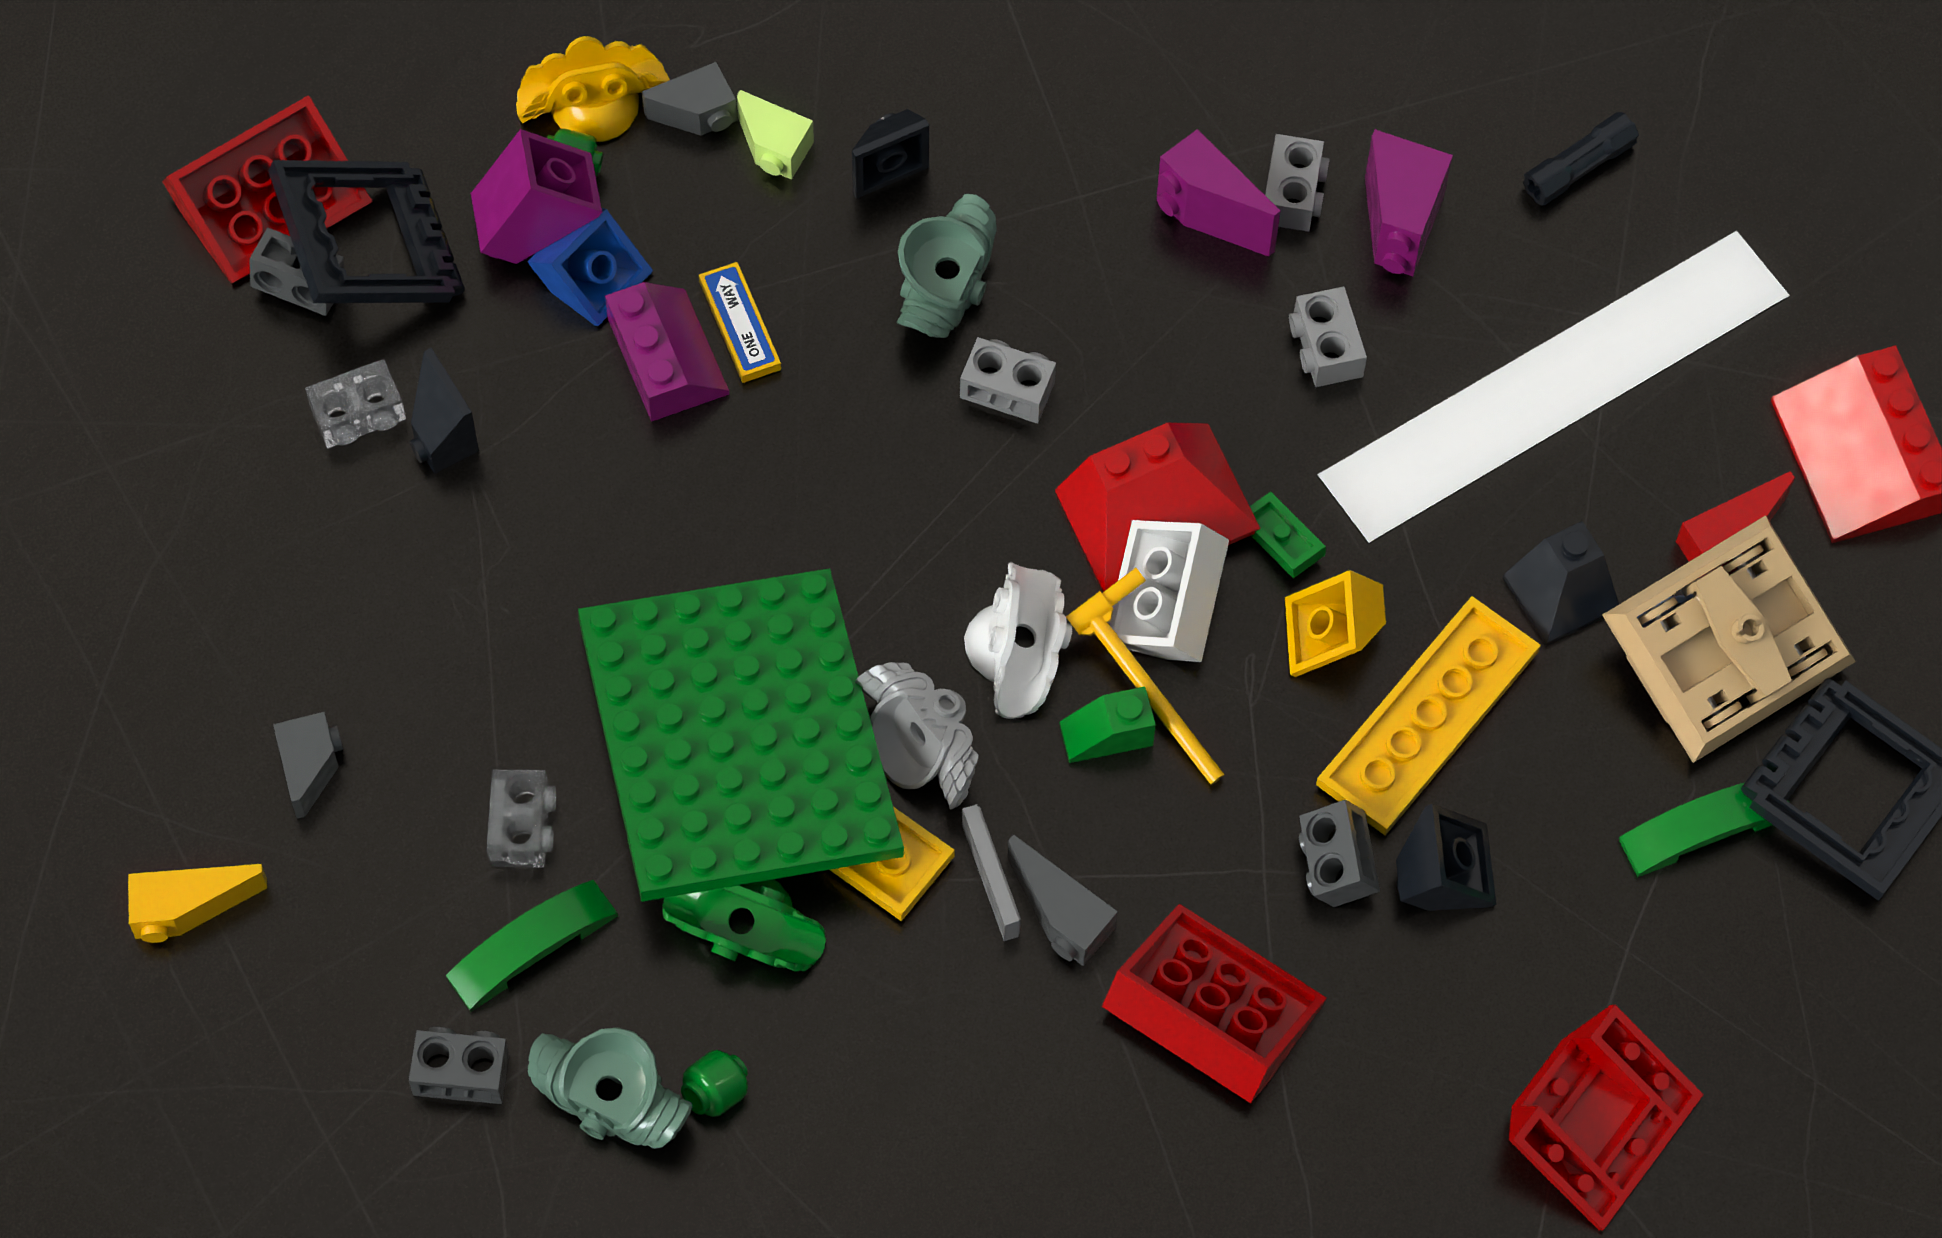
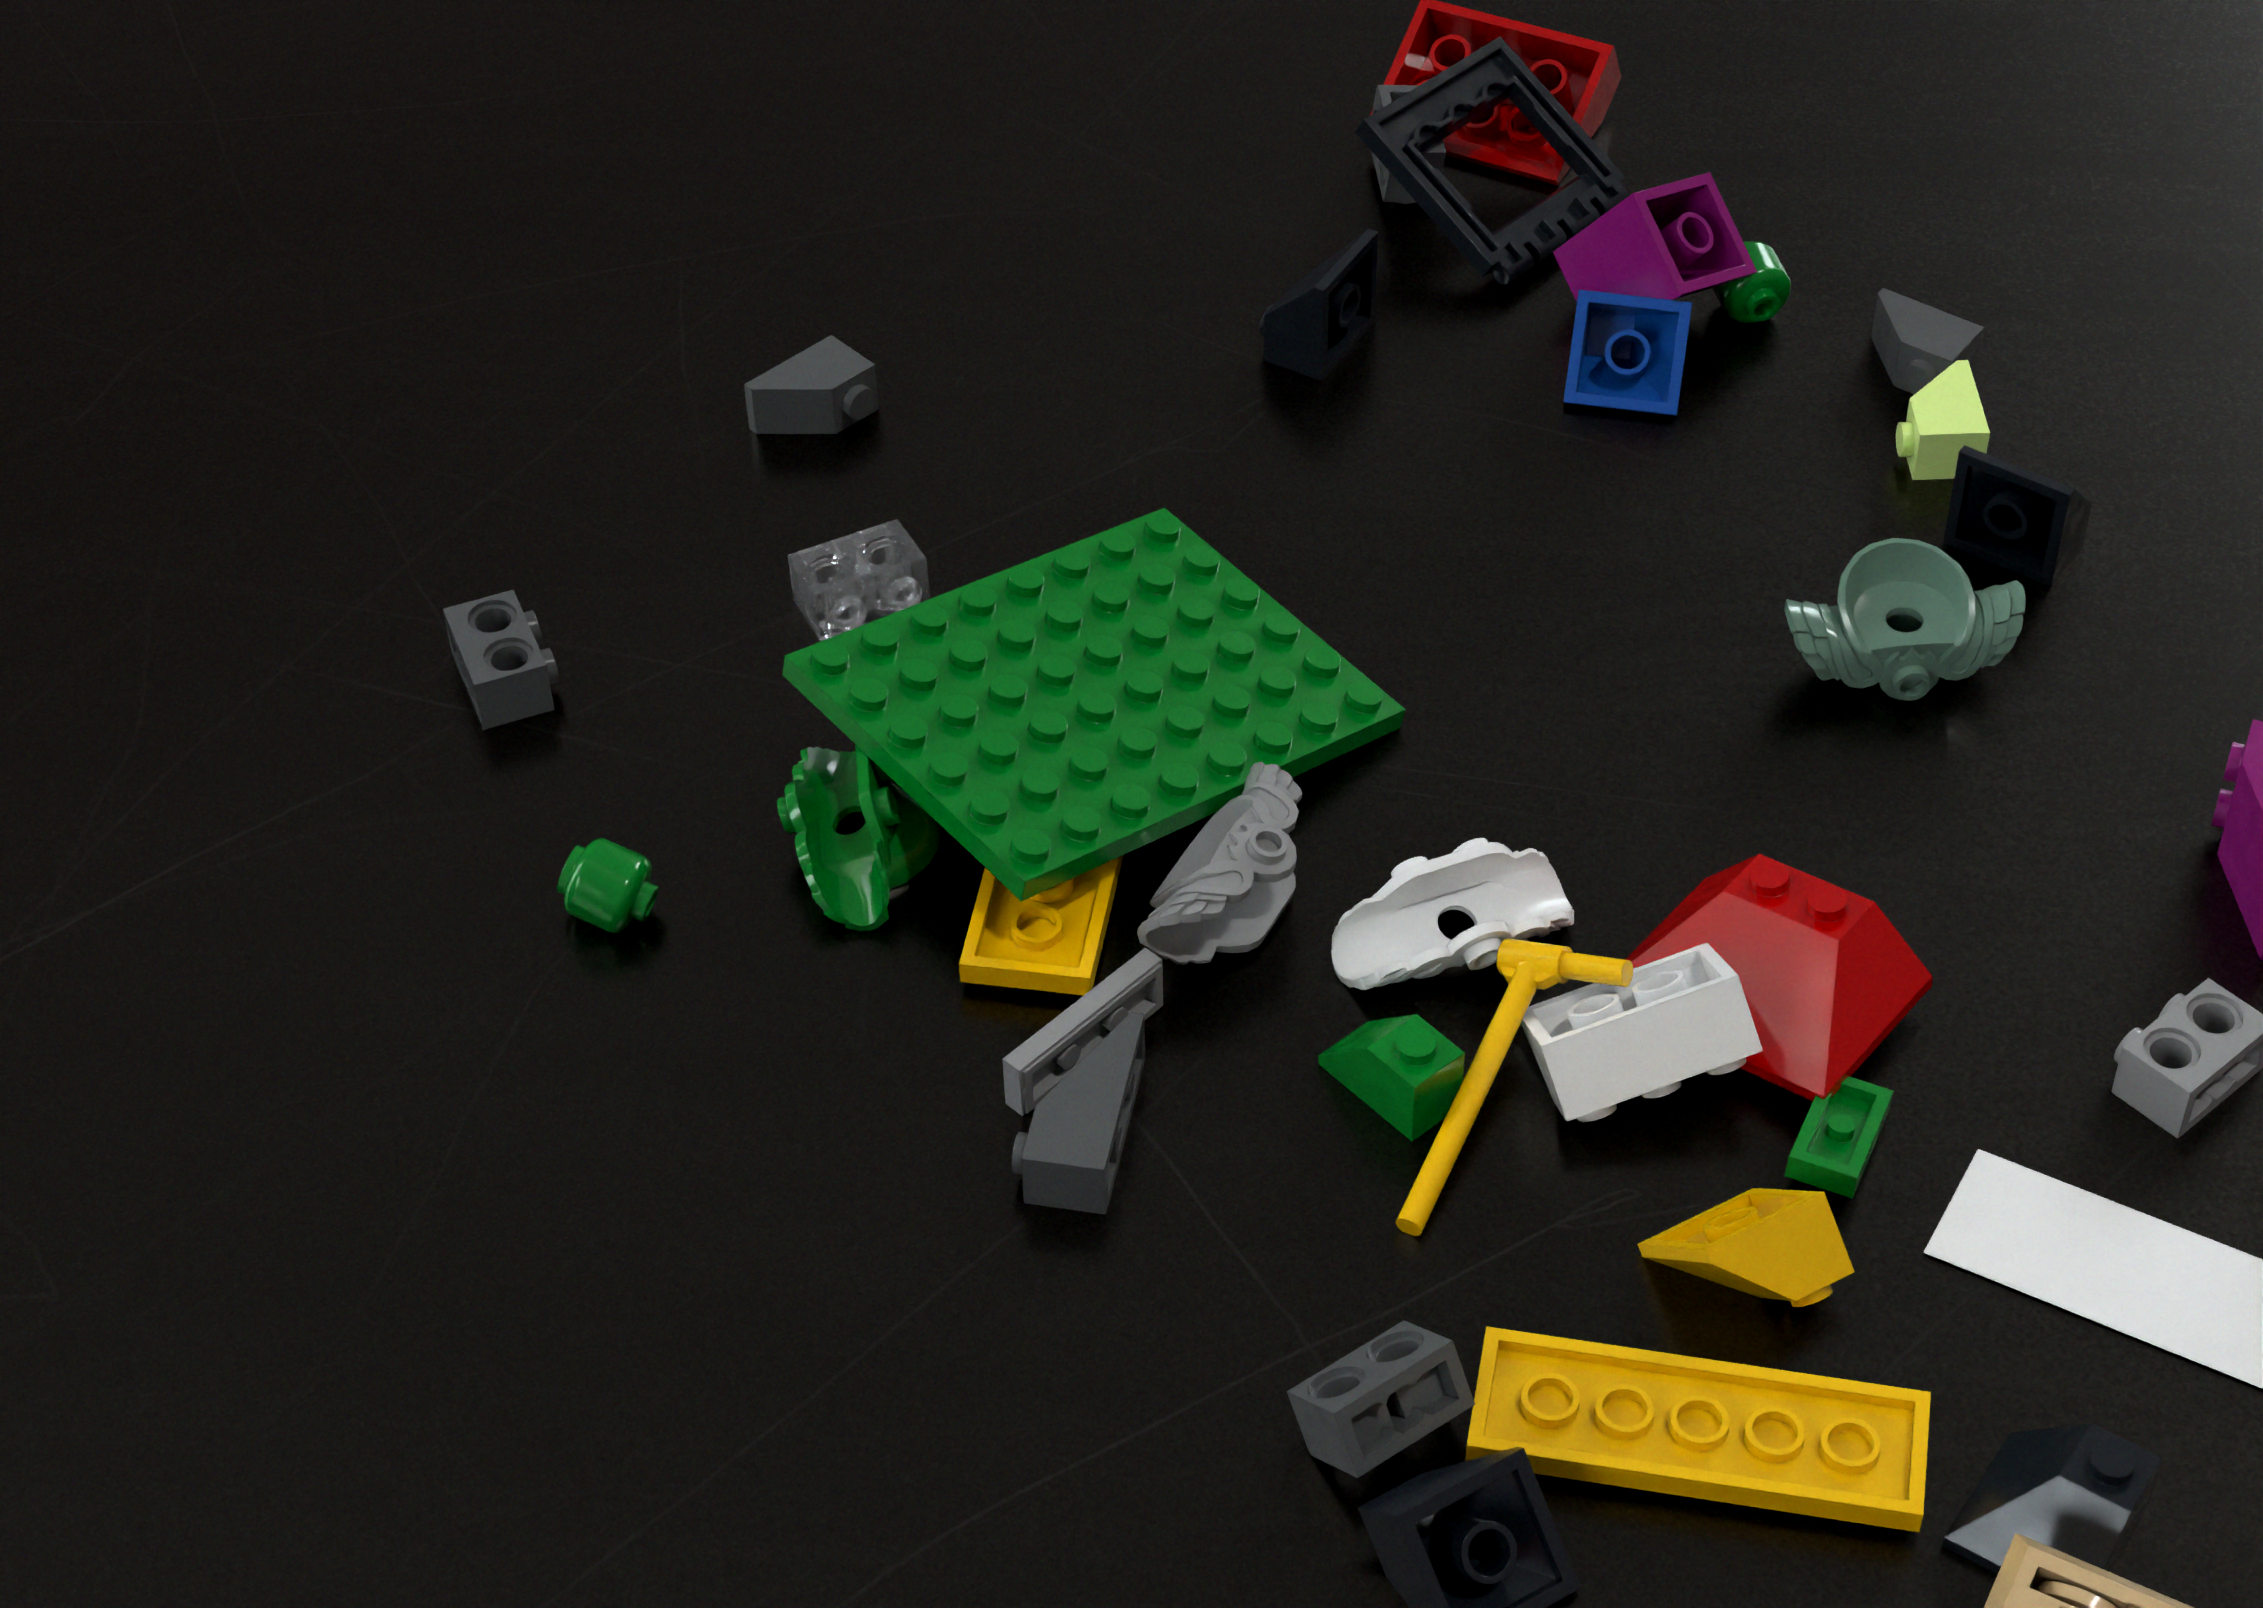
camera: 65 degrees right, 20 degrees down
yellow slope [128,864,267,943] -> none
clear brick [305,359,406,448] -> none
green slope [446,880,618,1012] -> none
yellow piece [516,36,670,142] -> none
sand green piece [528,1027,692,1148] -> none
magenta slope [605,282,729,422] -> none
tile [699,262,781,383] -> none
light grey brick [960,337,1056,424] -> none
red slope [1102,904,1327,1103] -> none

